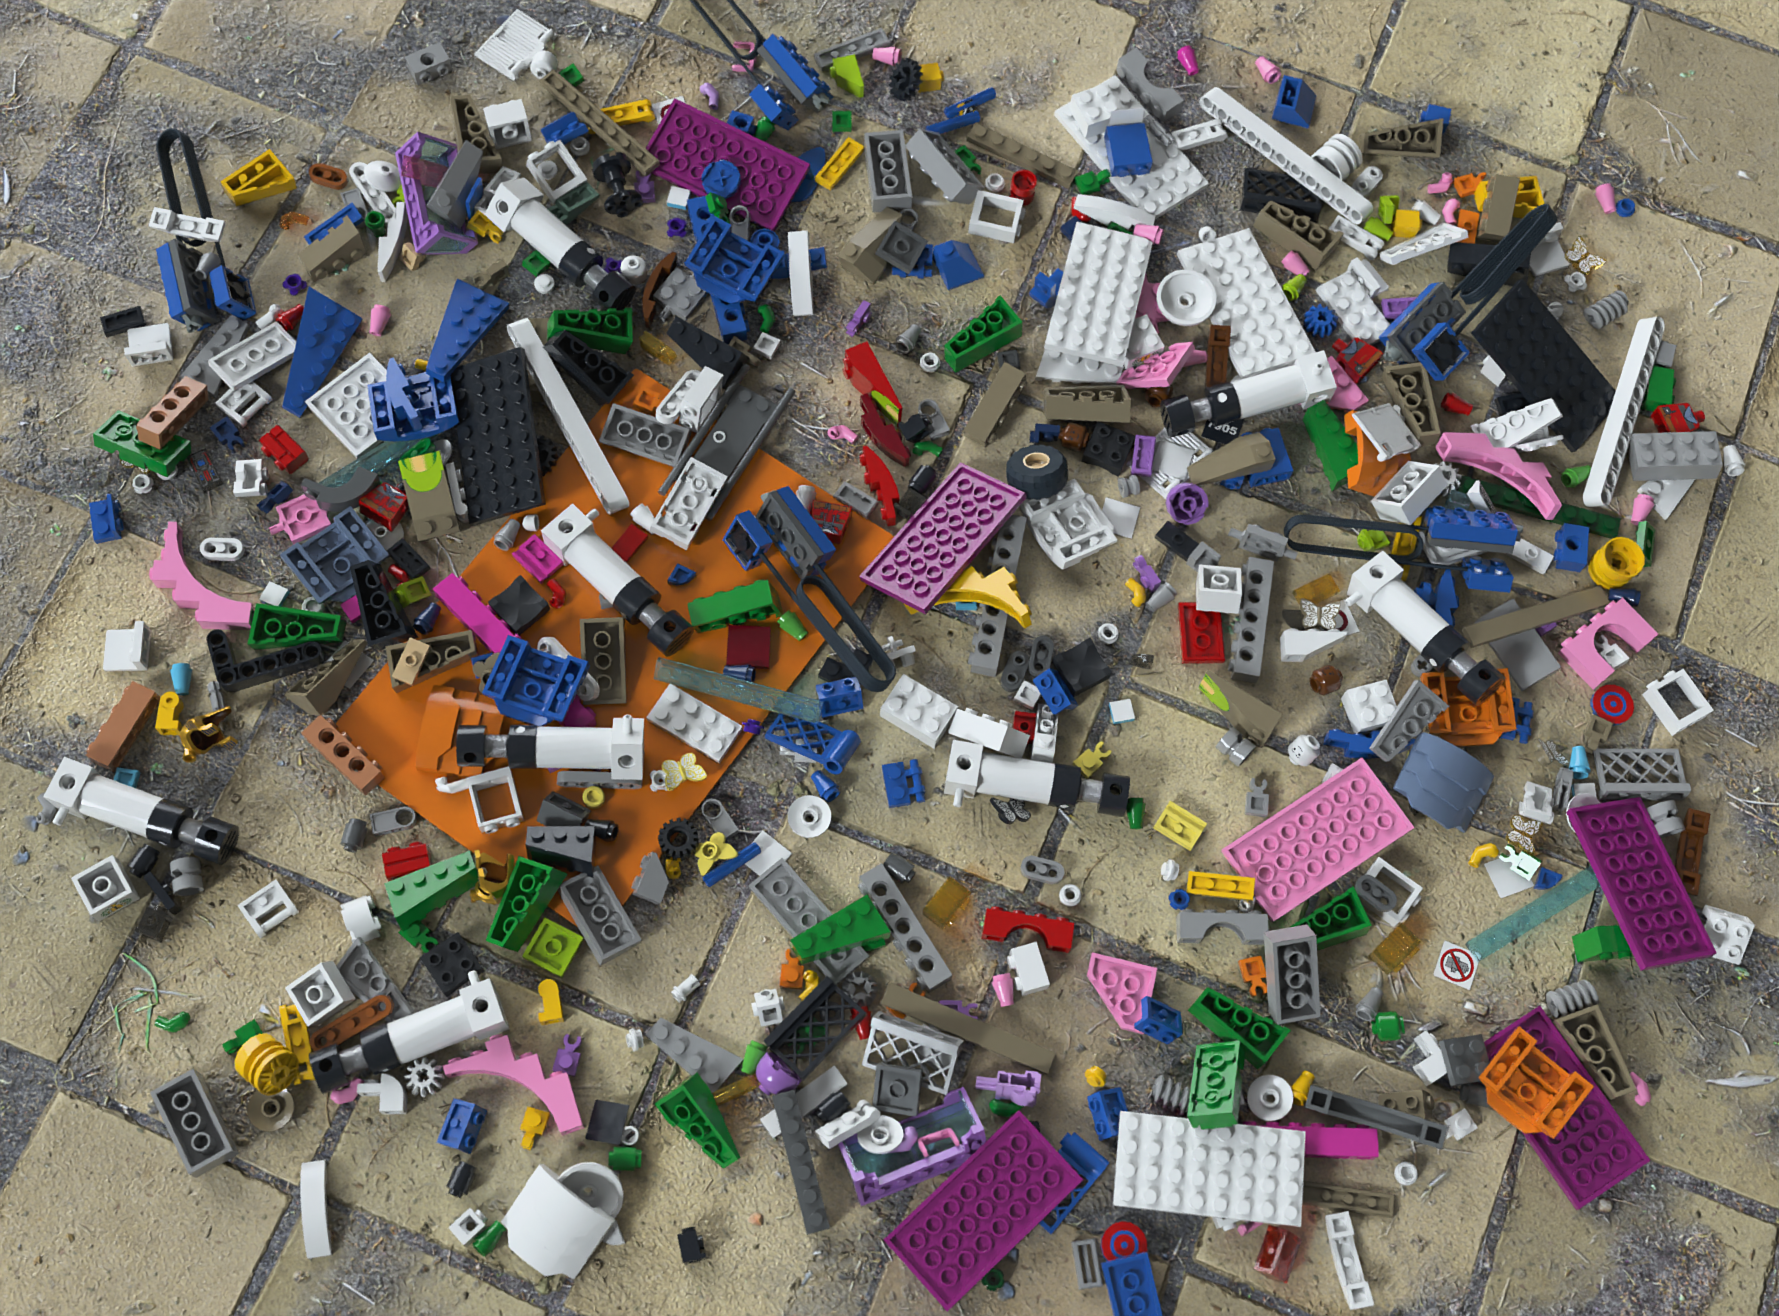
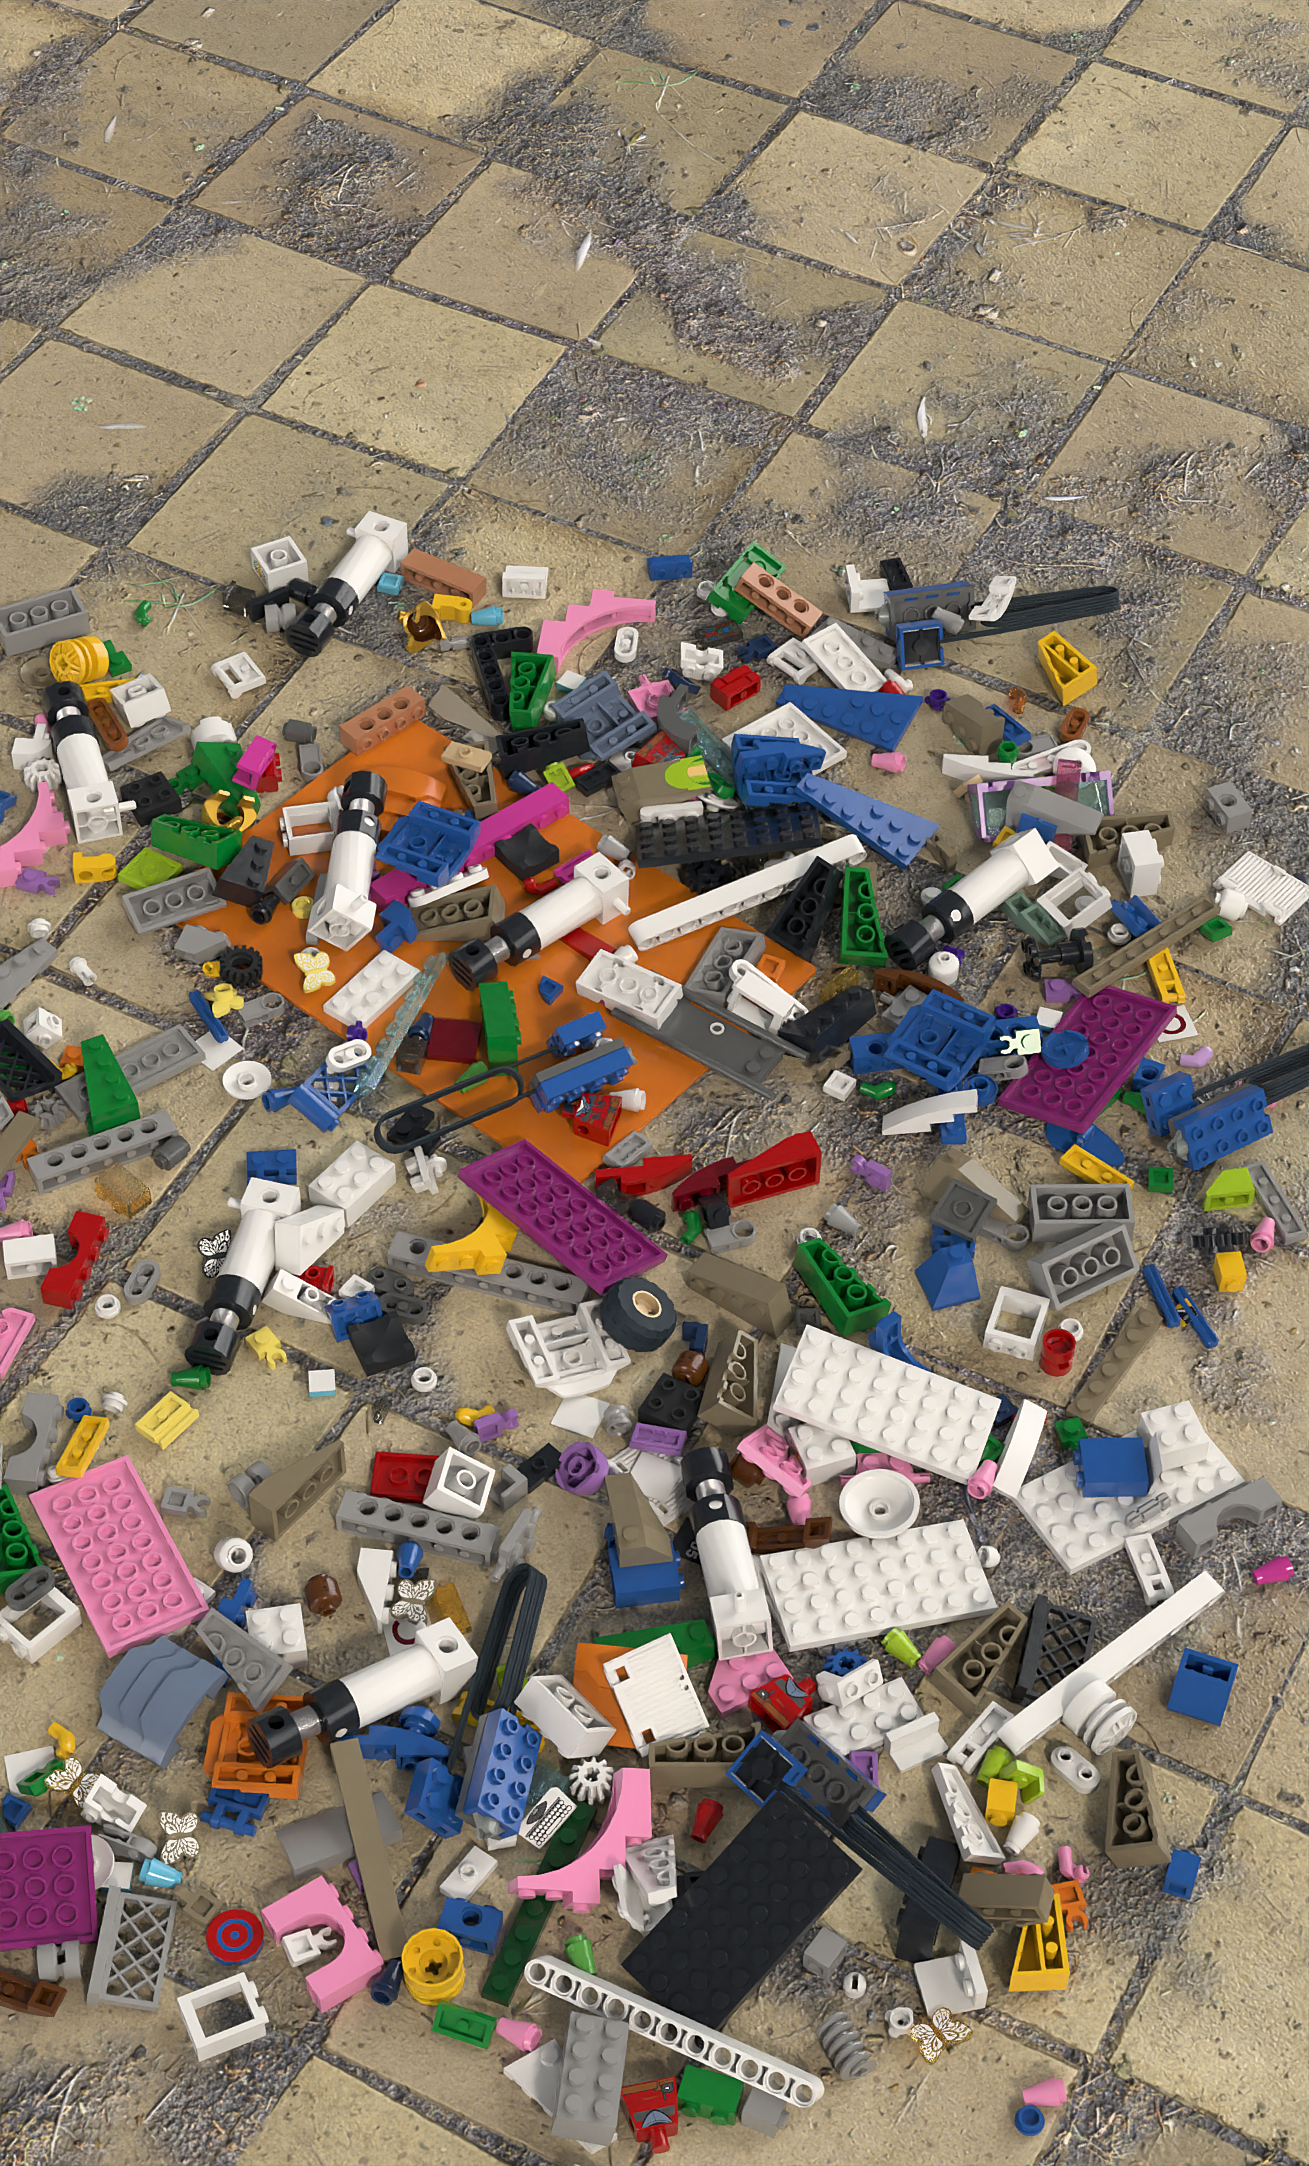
camera: 100 degrees right, 20 degrees down
blue bracket [816,677,864,718] -> none
bright pink arm [828,425,859,444] -> none
green plate [954,145,982,175] -> none
bright pink cone [1255,56,1281,84] -> none
none -> dark pink window [232,735,277,791]
none -> white plate [326,1039,371,1073]
none -> blue brick [375,900,418,953]
none -> clear smoke brick [396,1035,428,1075]
none -> blue cone [397,1541,423,1579]
none -> white bracket [816,1659,883,1708]

